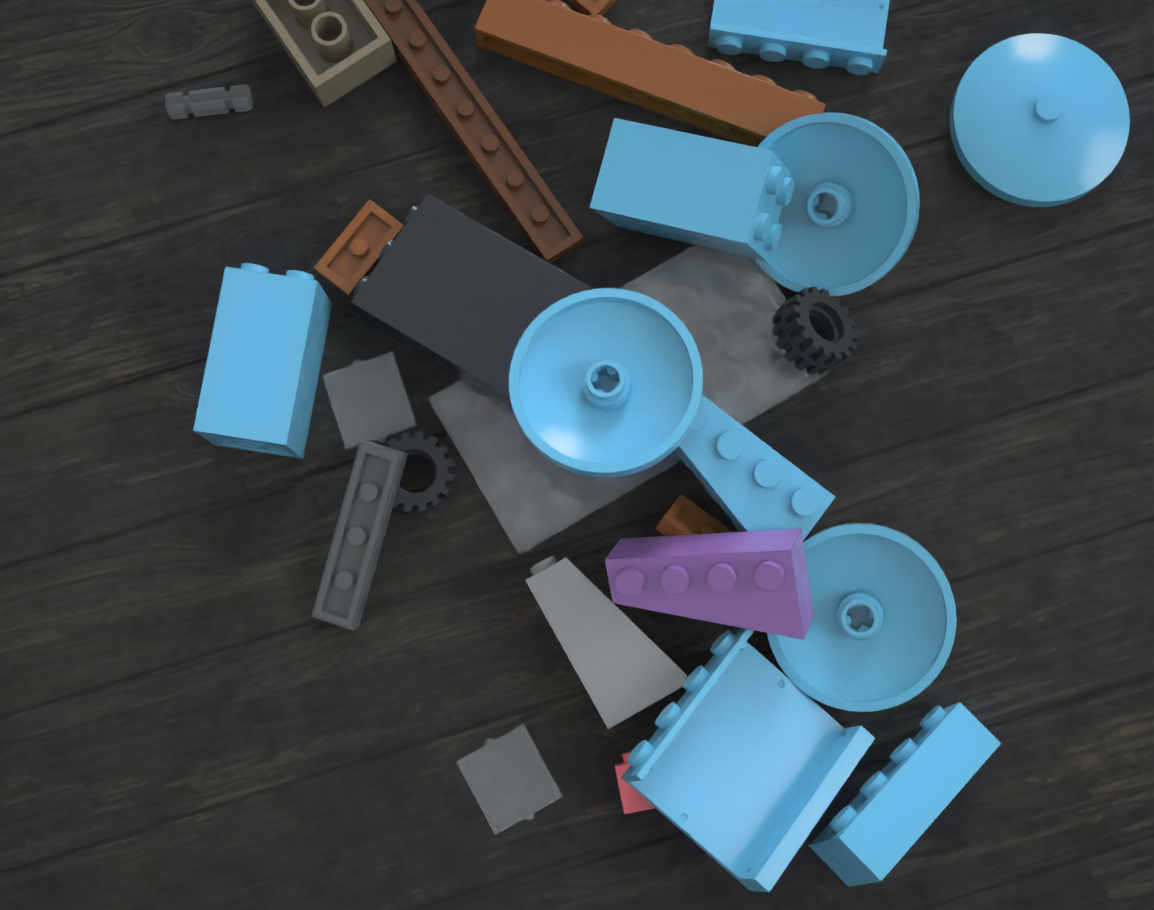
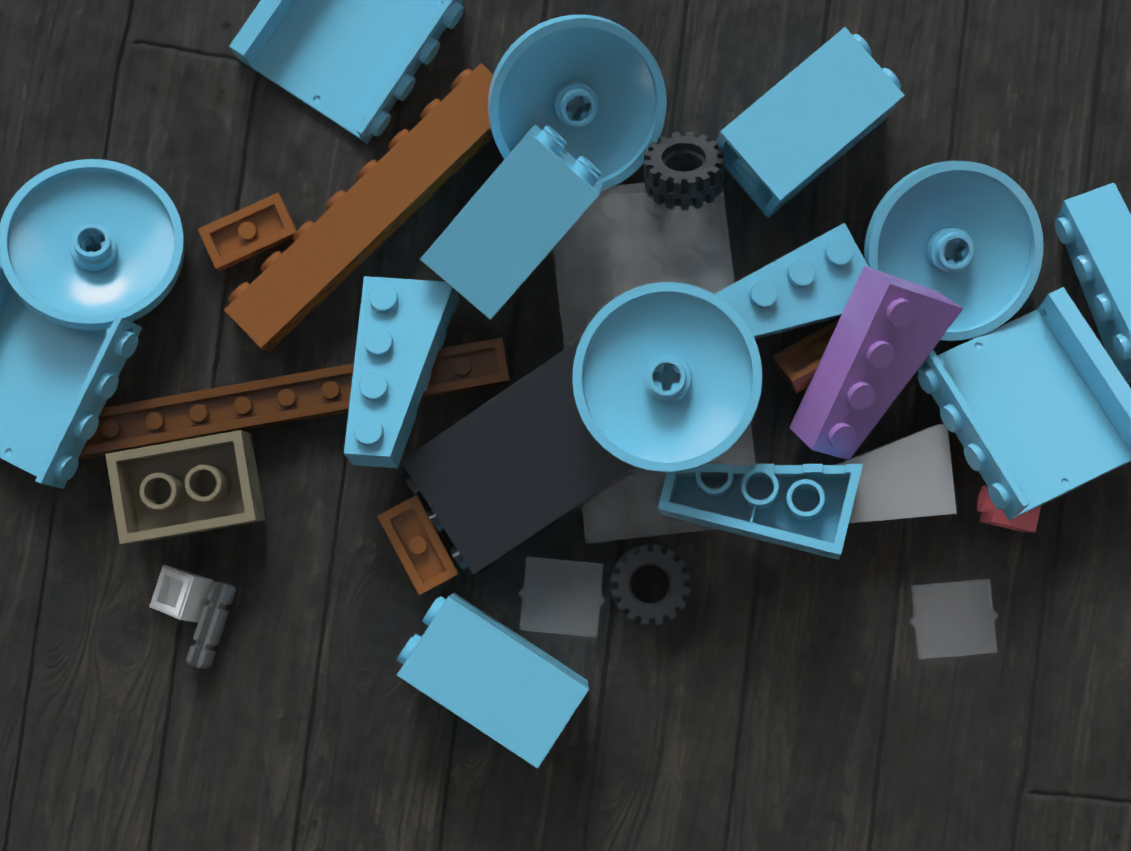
camera: 70 degrees left, 5 degrees up
dark grey tile [311,440,408,631] -> none
none -> white slope [149,565,214,622]
none -> medium azure wedge [344,276,459,468]
none -> medium azure wedge [658,464,863,560]
none -> medium azure brick [716,27,905,218]

